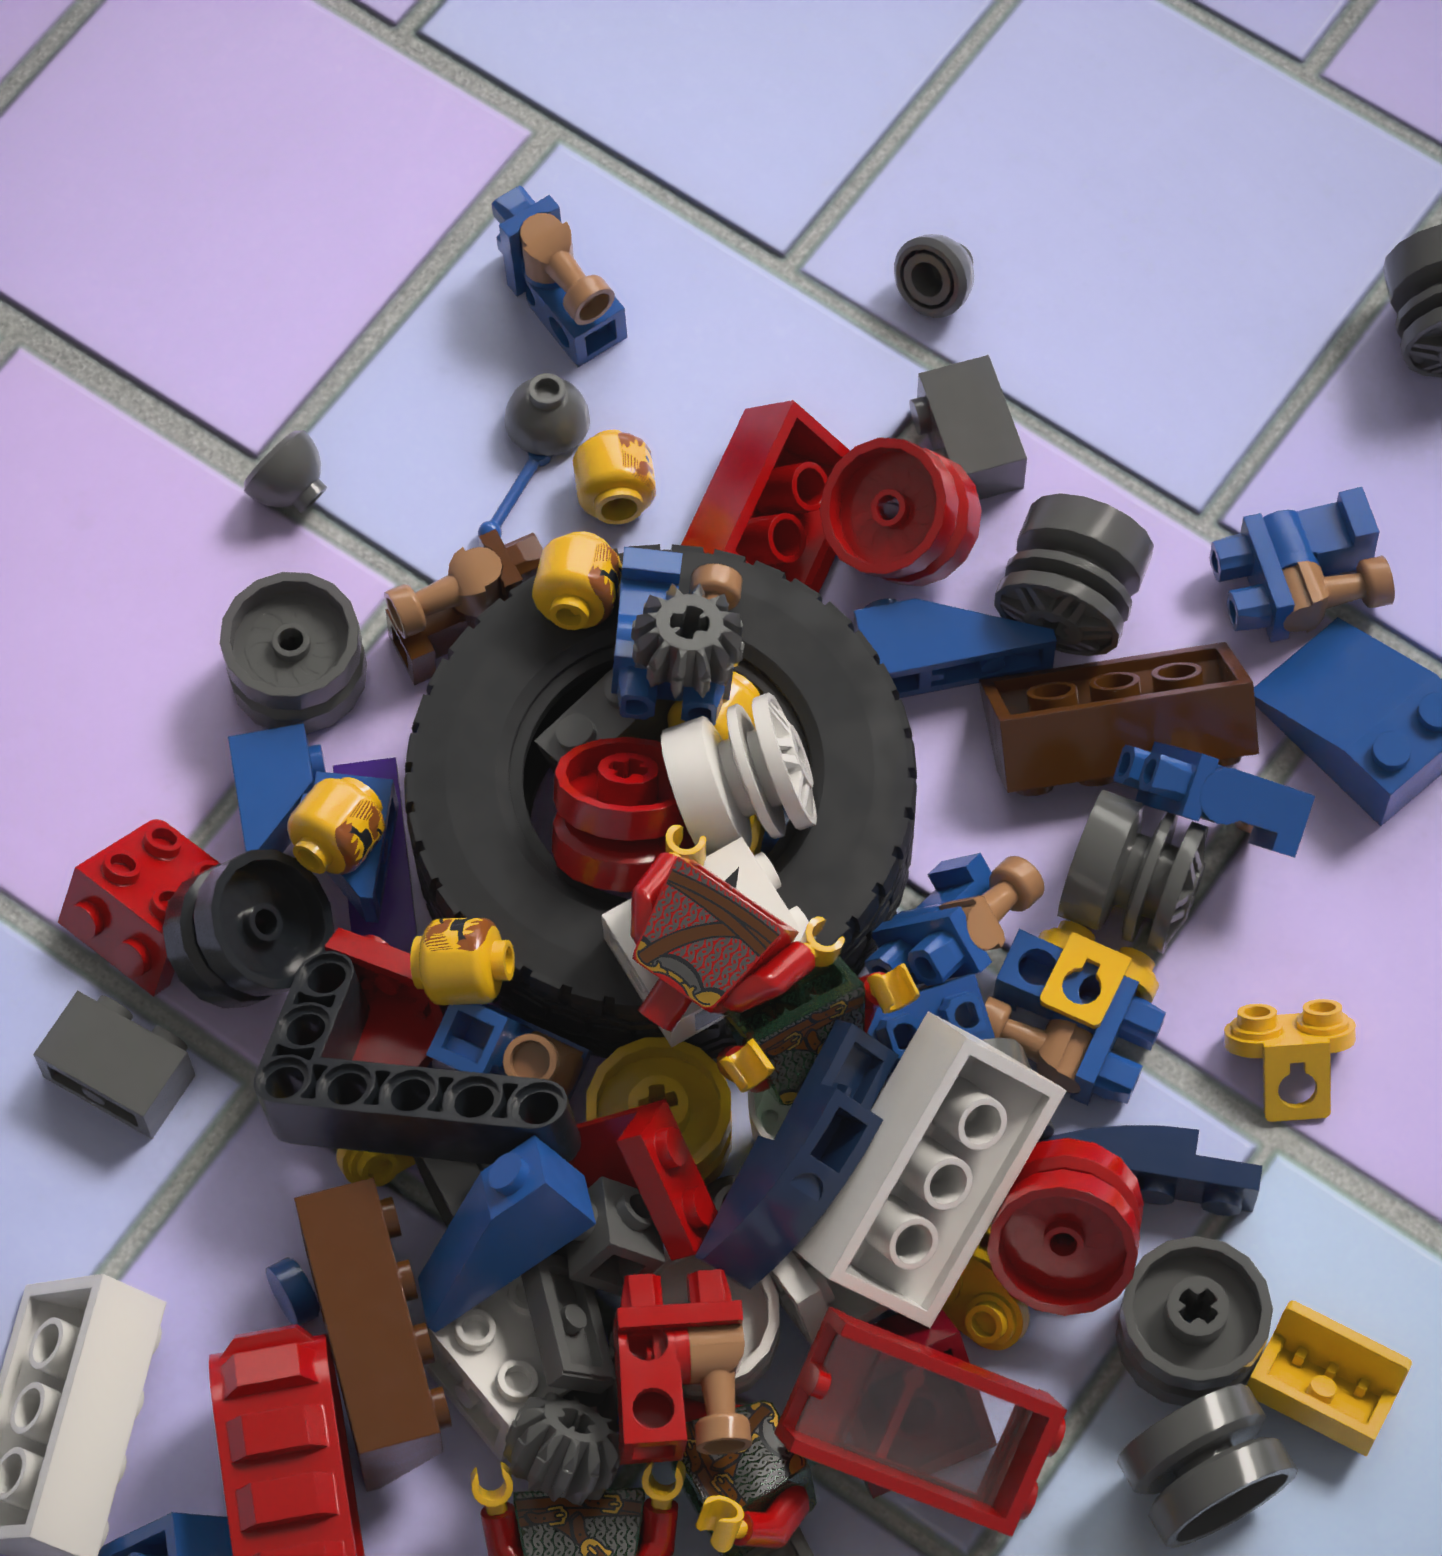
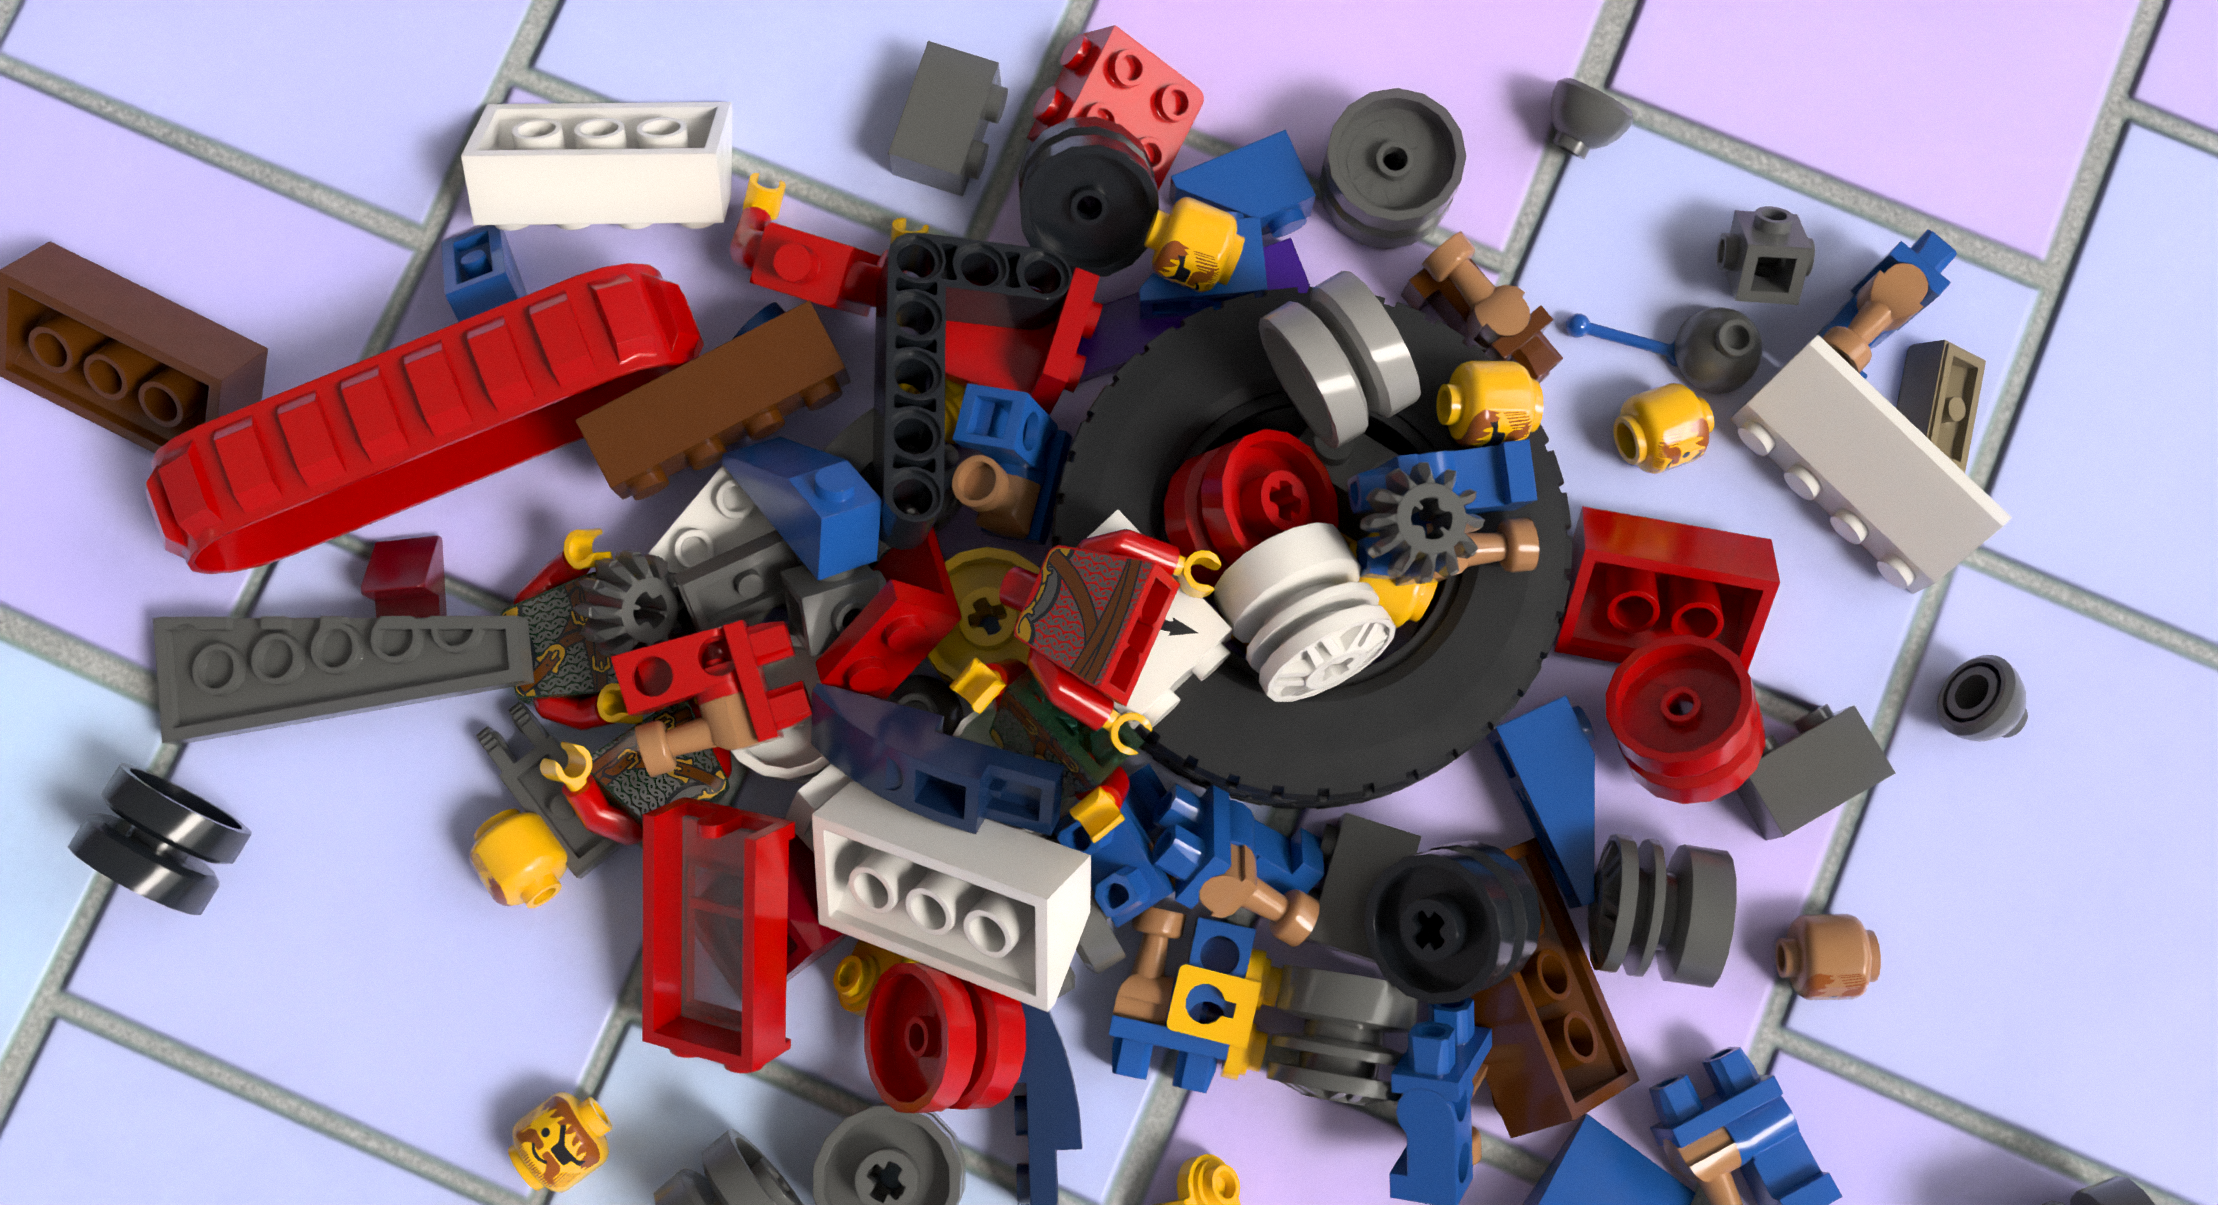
camera: 75 degrees right, 15 degrees up
yellow head [410,918,515,1005] -> none
none -> red torso [730,173,929,317]
none -> light grey wheel [1258,271,1421,449]
none -> dark grey brick [1304,813,1421,963]
none -> black wheel [1364,840,1542,1004]
none -> dark grey brick [1717,206,1815,305]
none -> white slope [1730,335,2012,594]
none -> medium nougat head [1775,914,1881,1000]
none -> dark tan slope [1896,340,1986,473]

